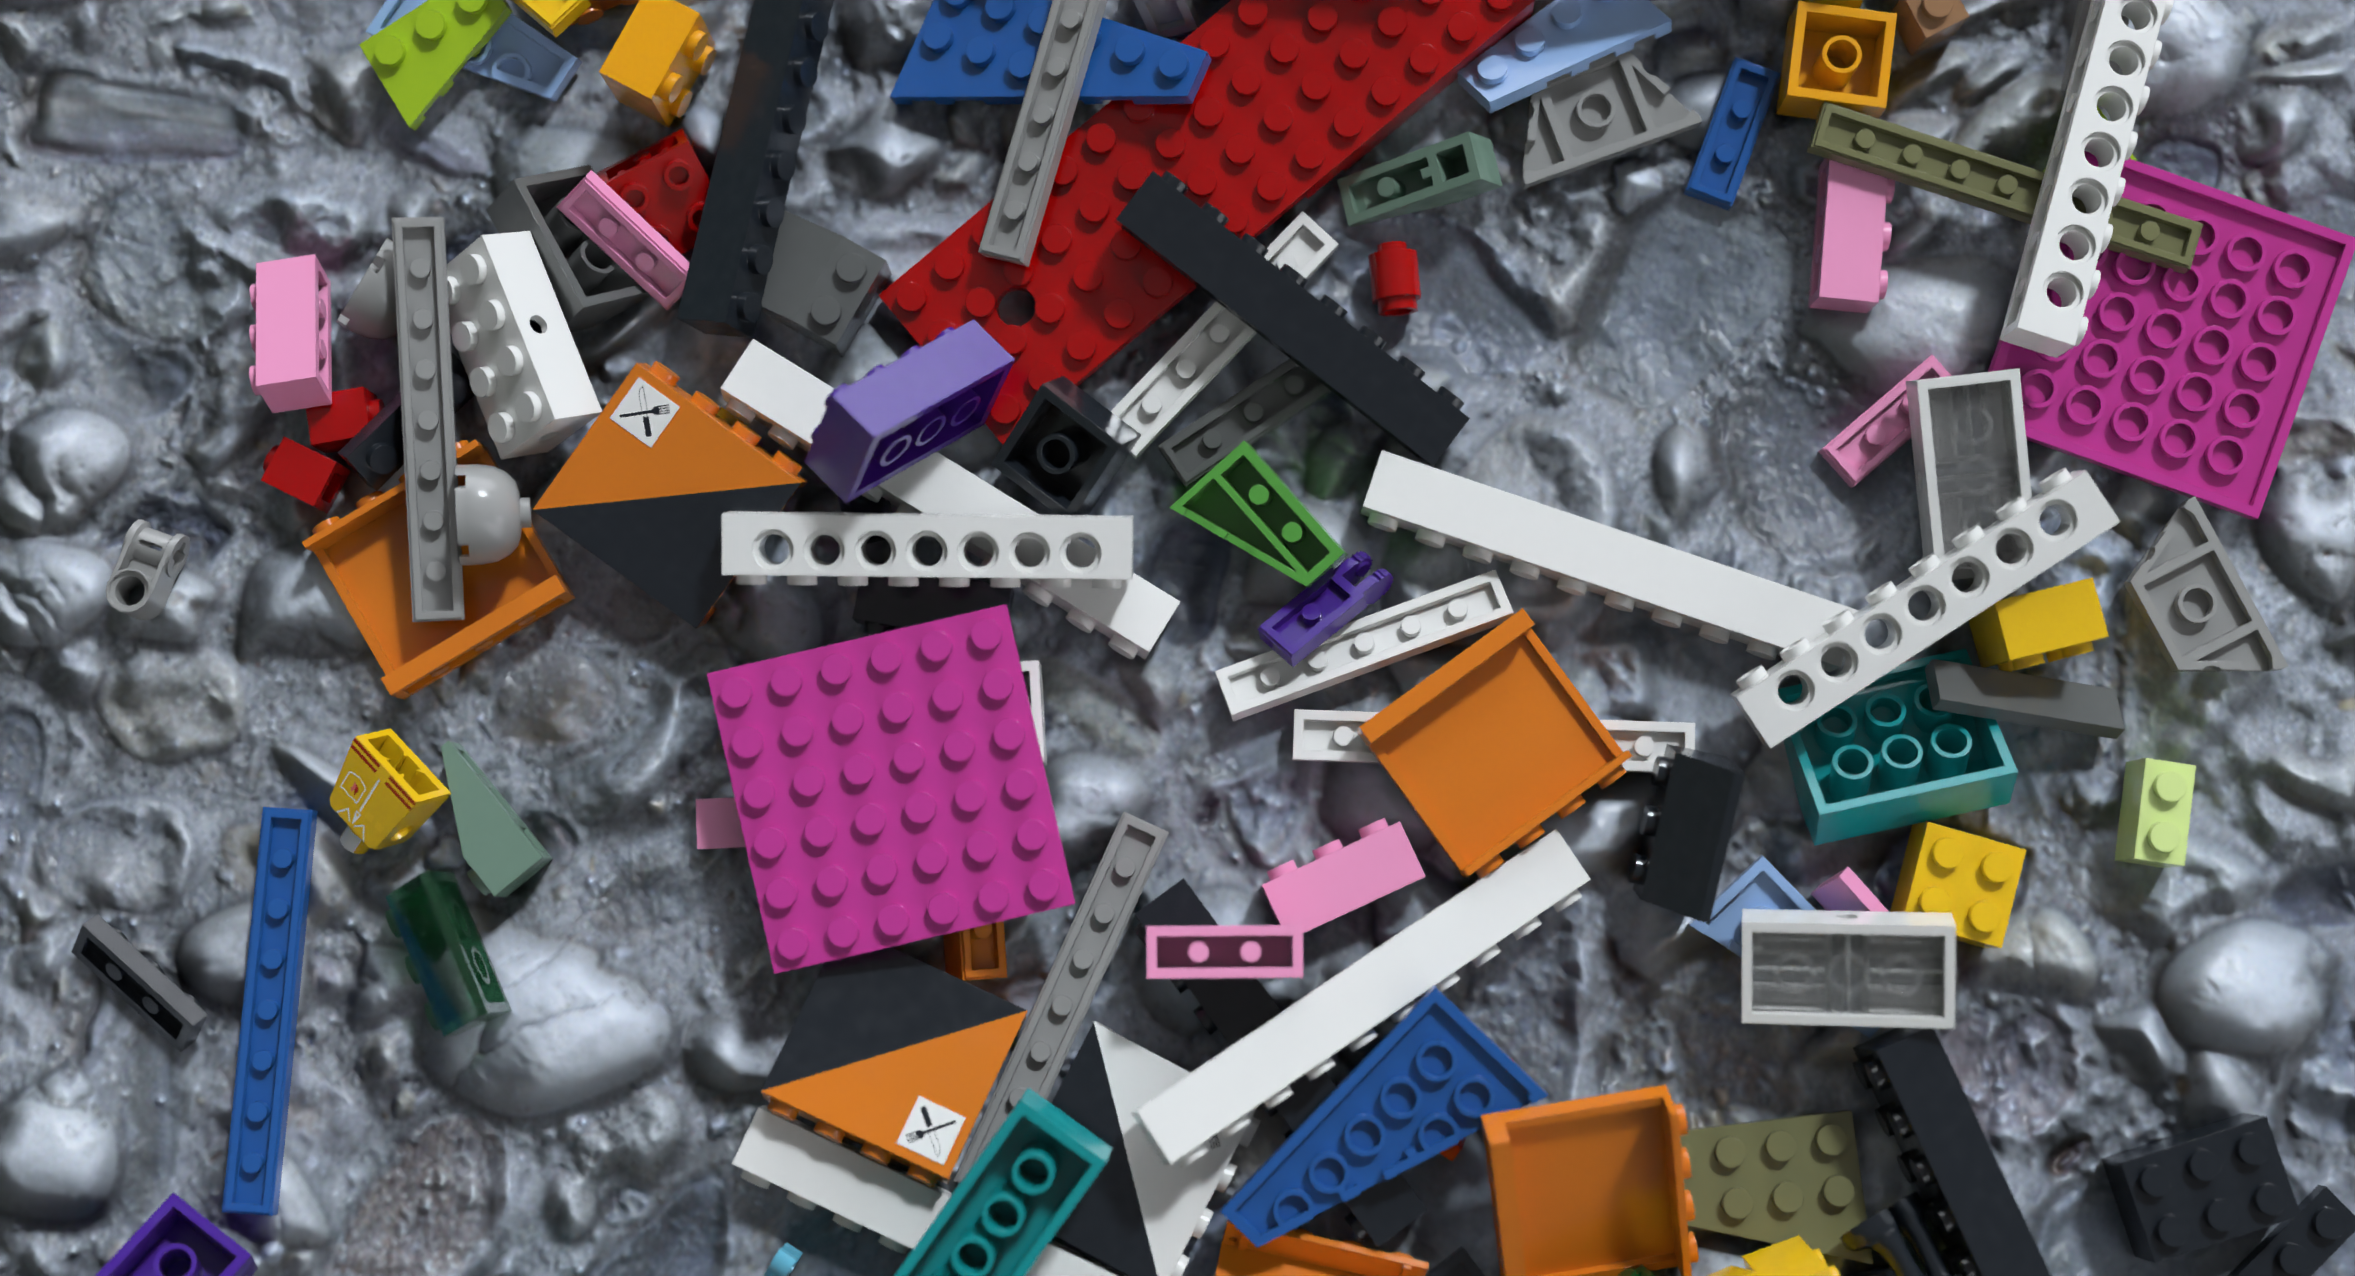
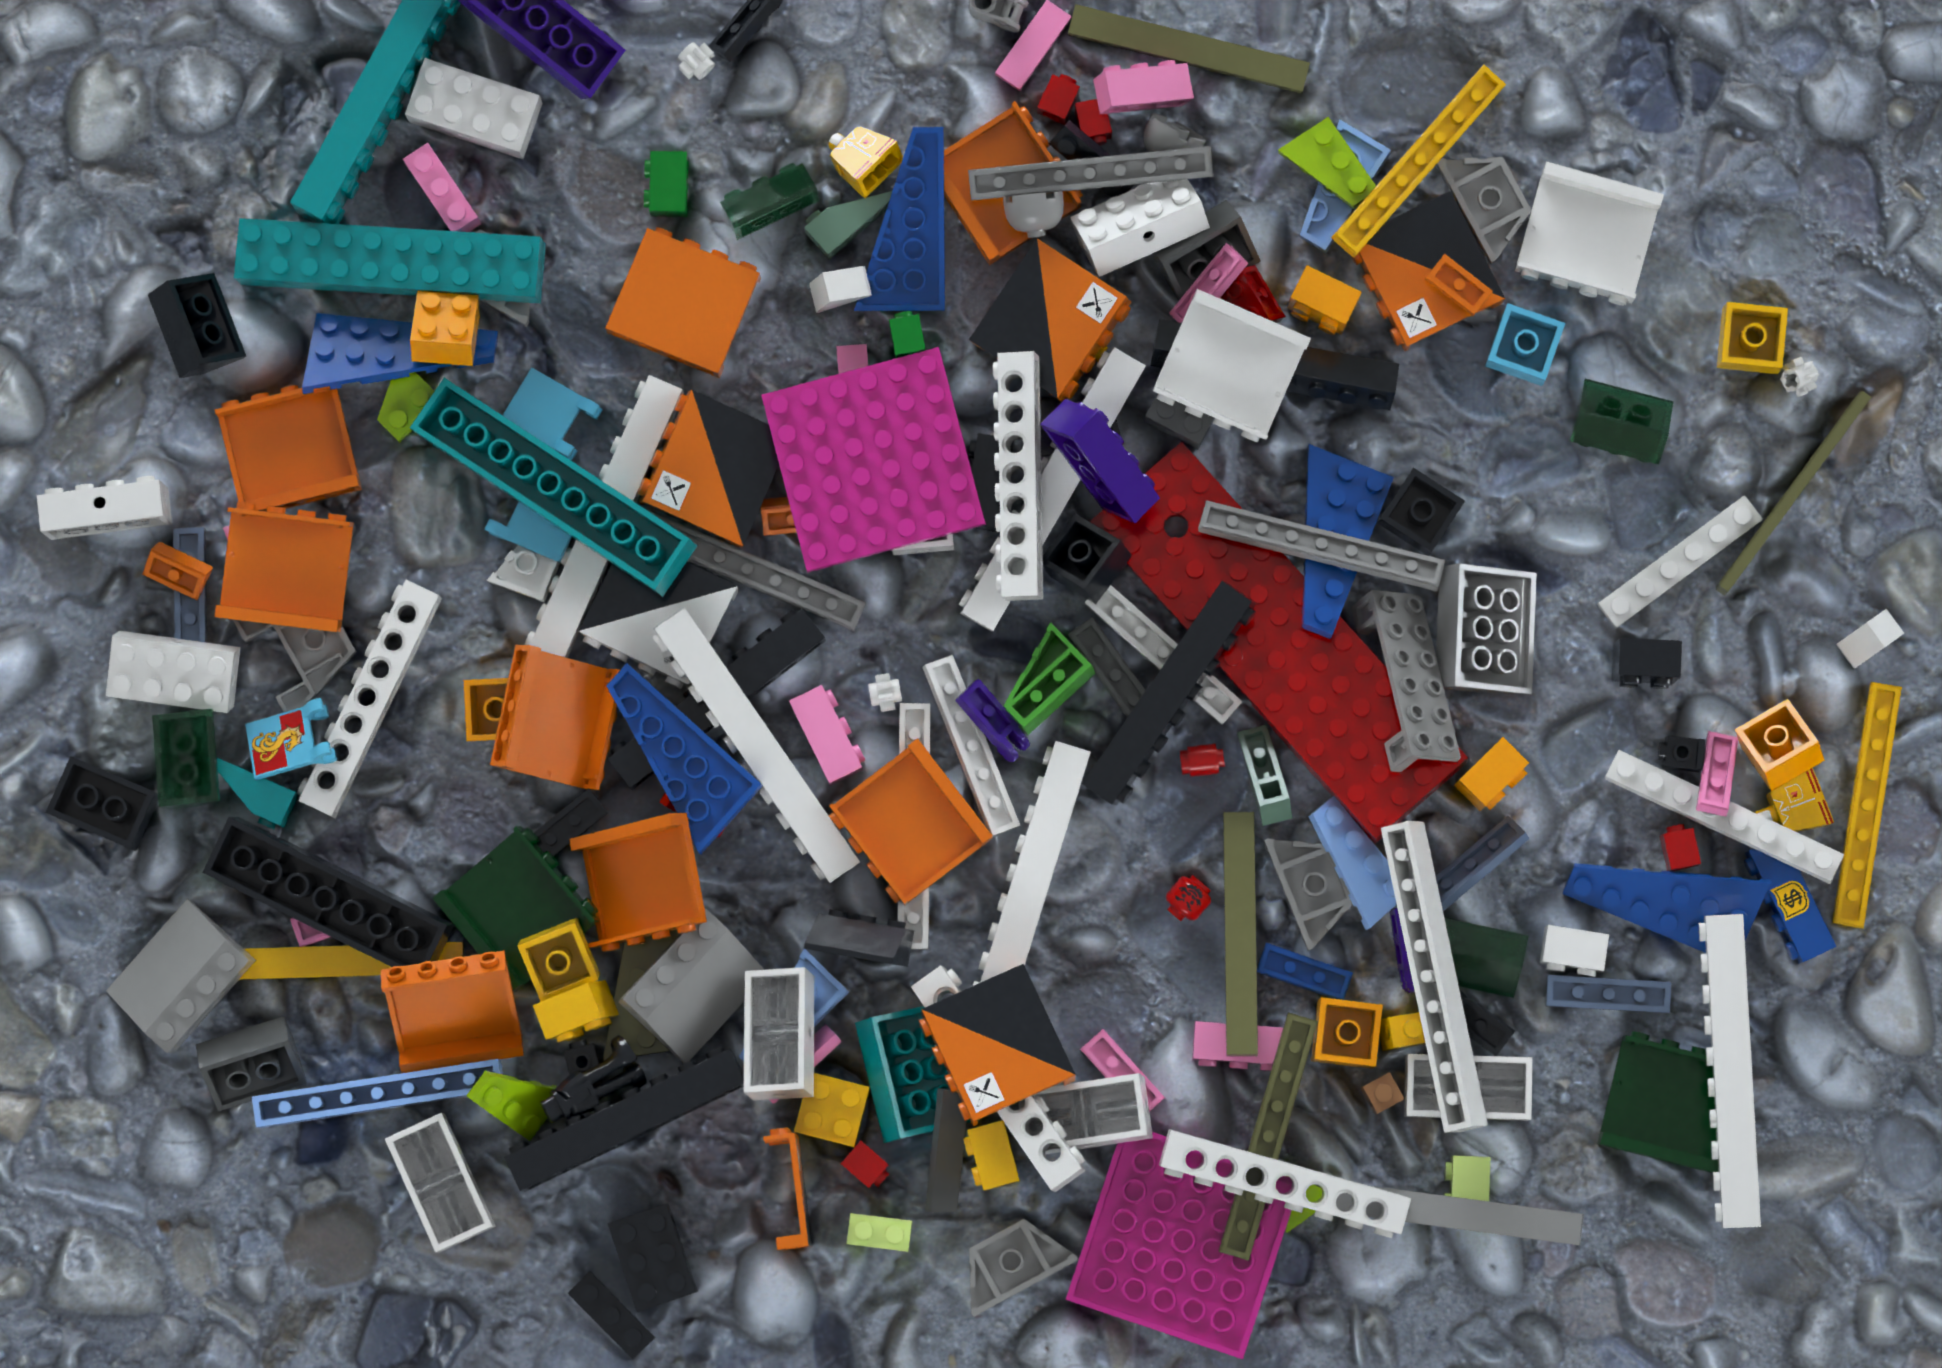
camera: 90 degrees right, 0 degrees up
blue tile [222,807,318,1216] -> none
bright pink brick [1146,925,1303,979] -> none
none -> orange panel [605,227,761,378]
none -> light grey slope [618,909,764,1064]
none -> green brick [644,151,689,217]
none -> white gear [678,42,715,80]
none -> orange panel [763,1127,813,1250]
none -> white slope [809,266,872,313]
none -> red brick [841,1140,890,1188]
none -> blue wing [854,127,945,311]
none -> white gear [868,673,902,712]
none -> green brick [889,311,926,358]
none -> panel [918,964,1076,1127]
none -> bright pink tile [995,0,1072,91]
none -> olive tile [1068,4,1310,94]
none -> white panel [1153,289,1311,443]
none -> red head [1166,875,1211,921]
none -> olive tile [1223,812,1258,1056]

